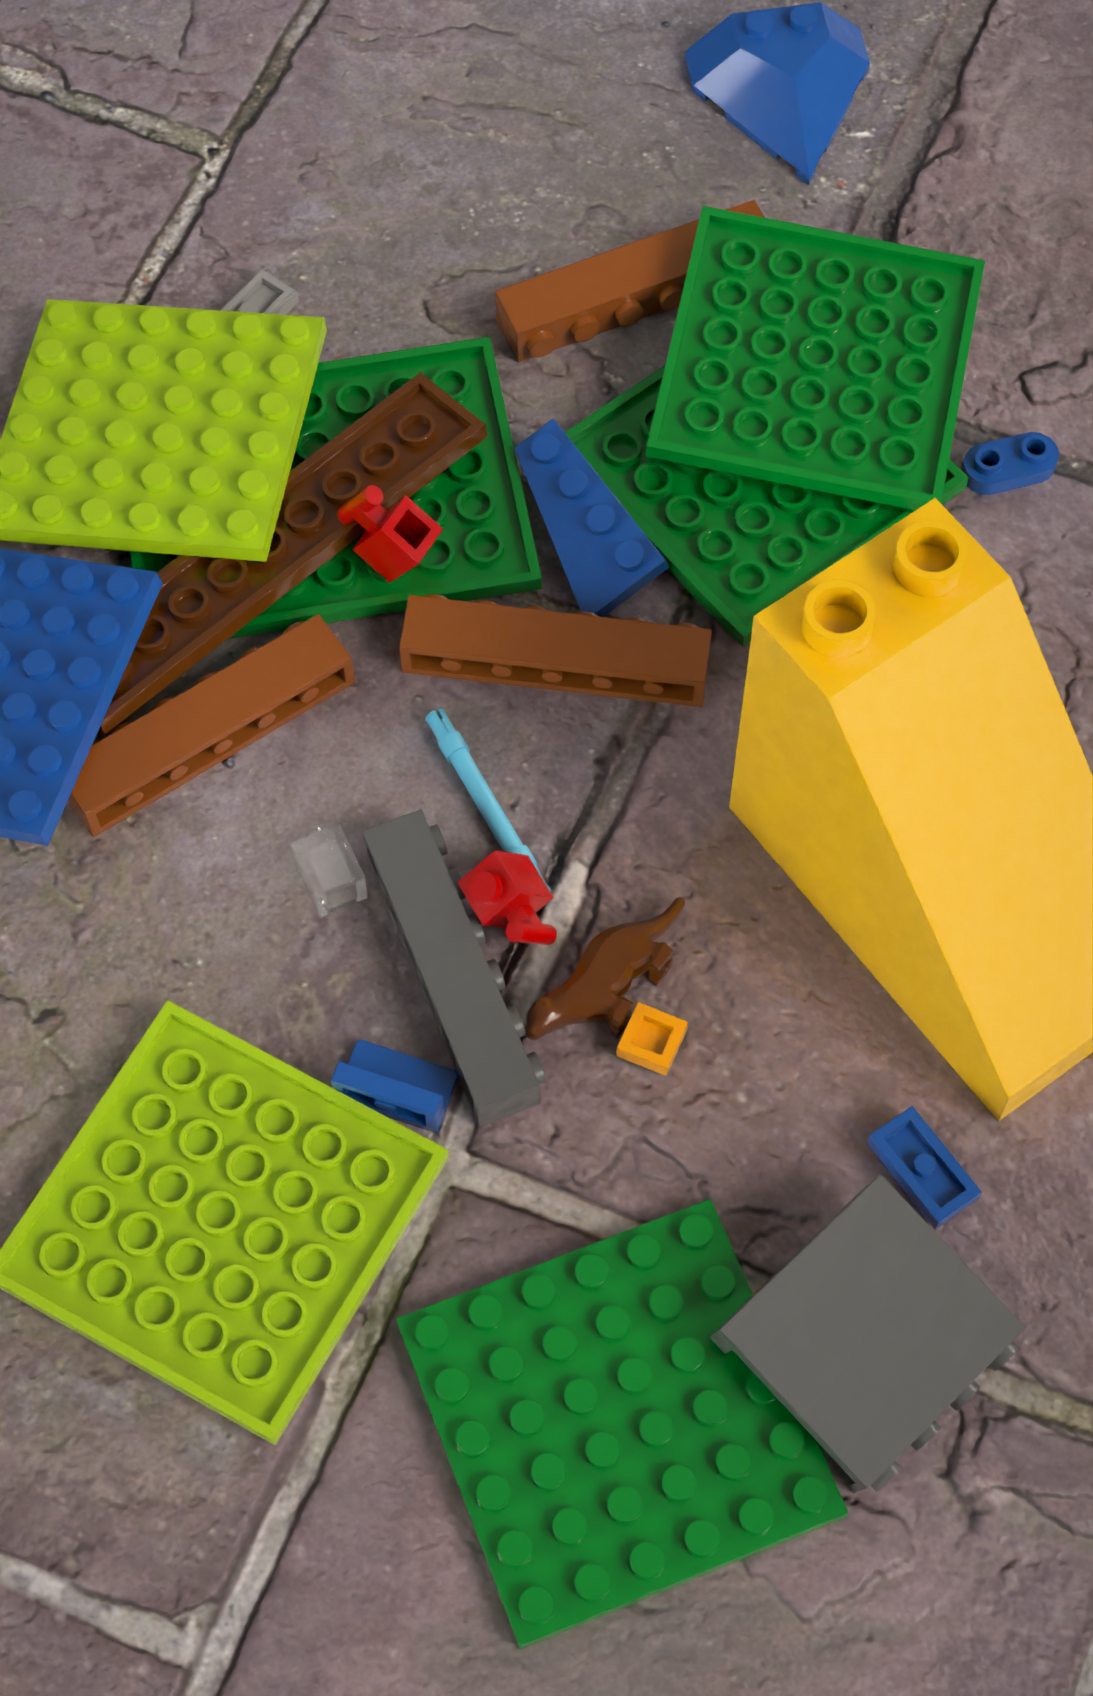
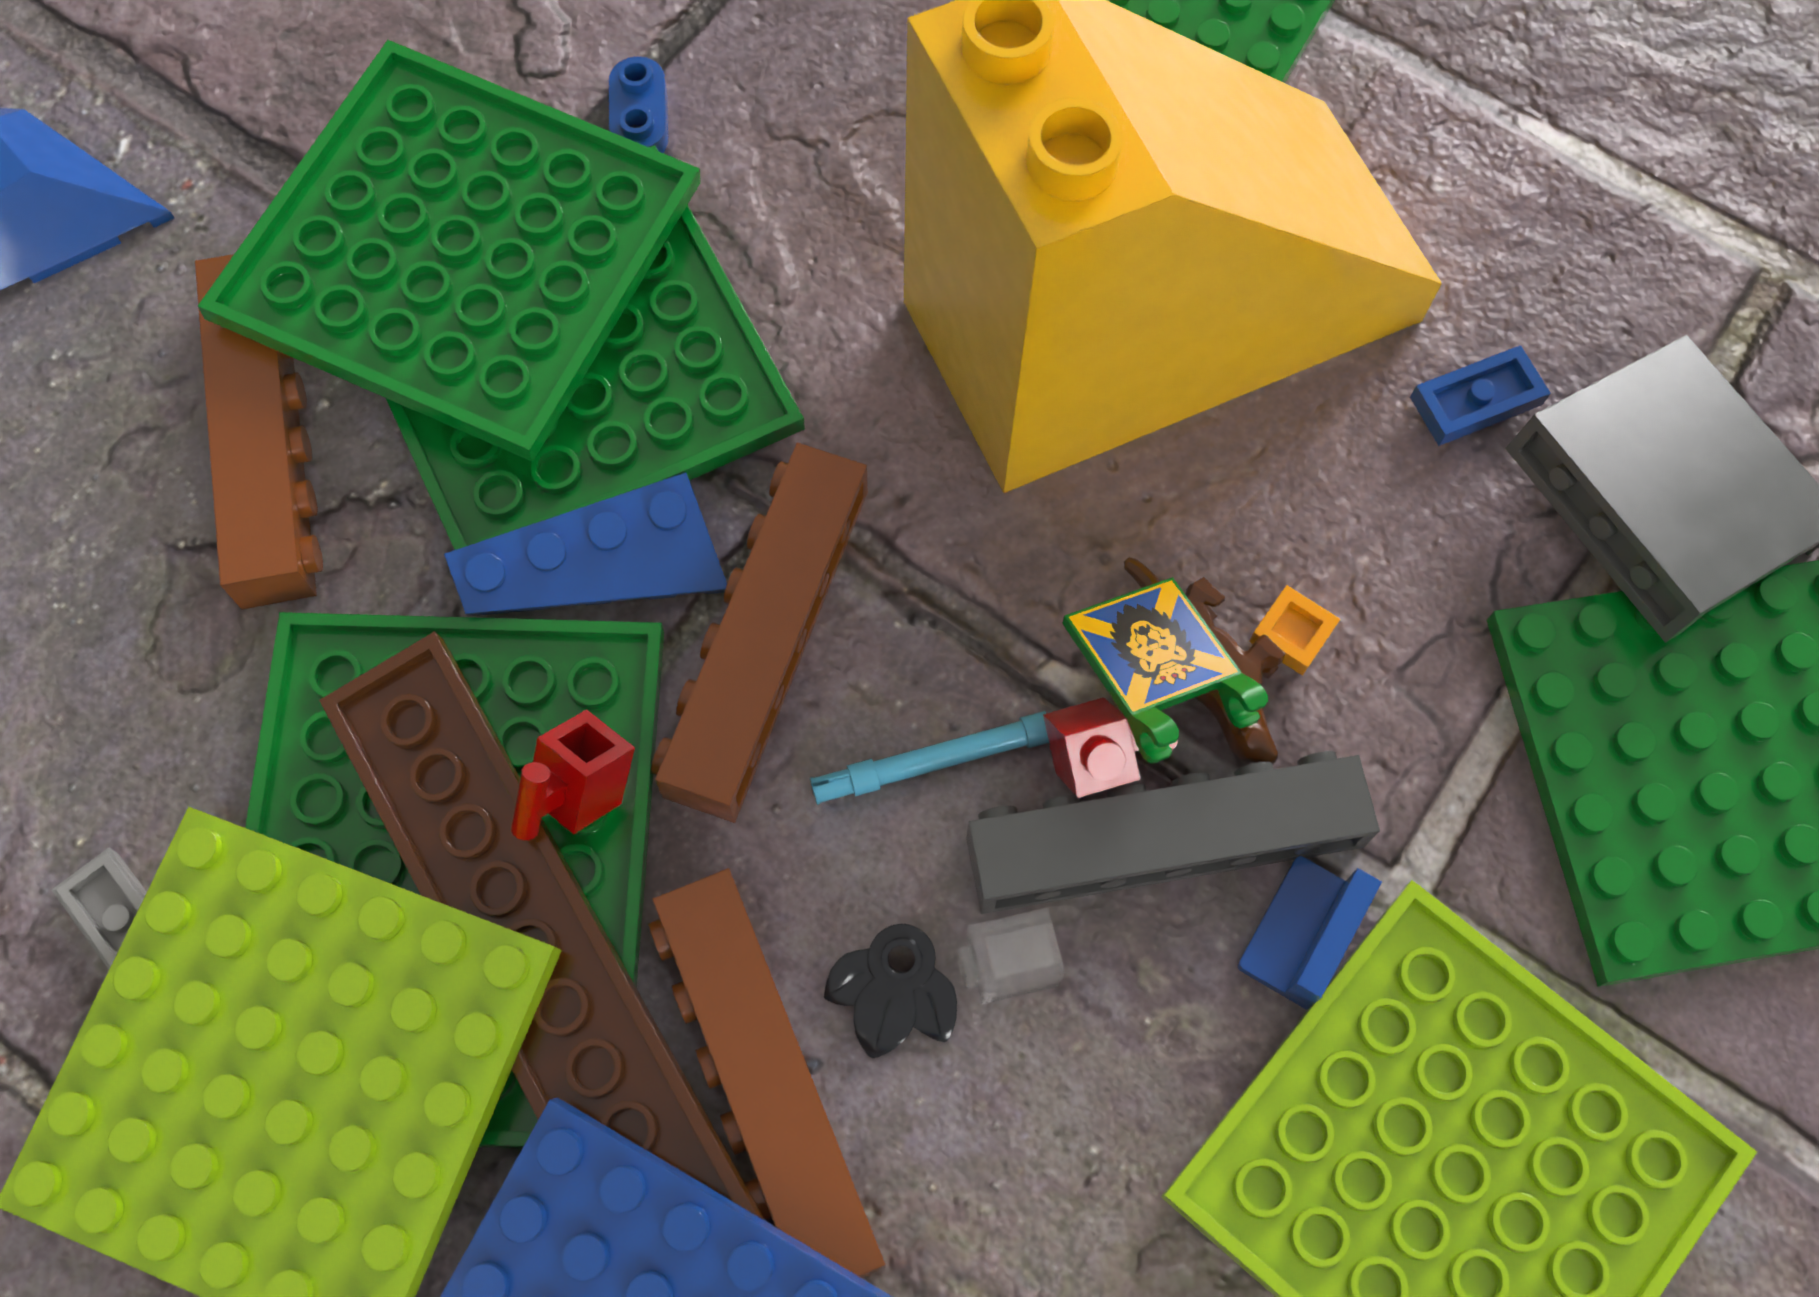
camera: 80 degrees left, 5 degrees up
none -> black plate [824,923,957,1058]
none -> flag [1062,577,1268,763]

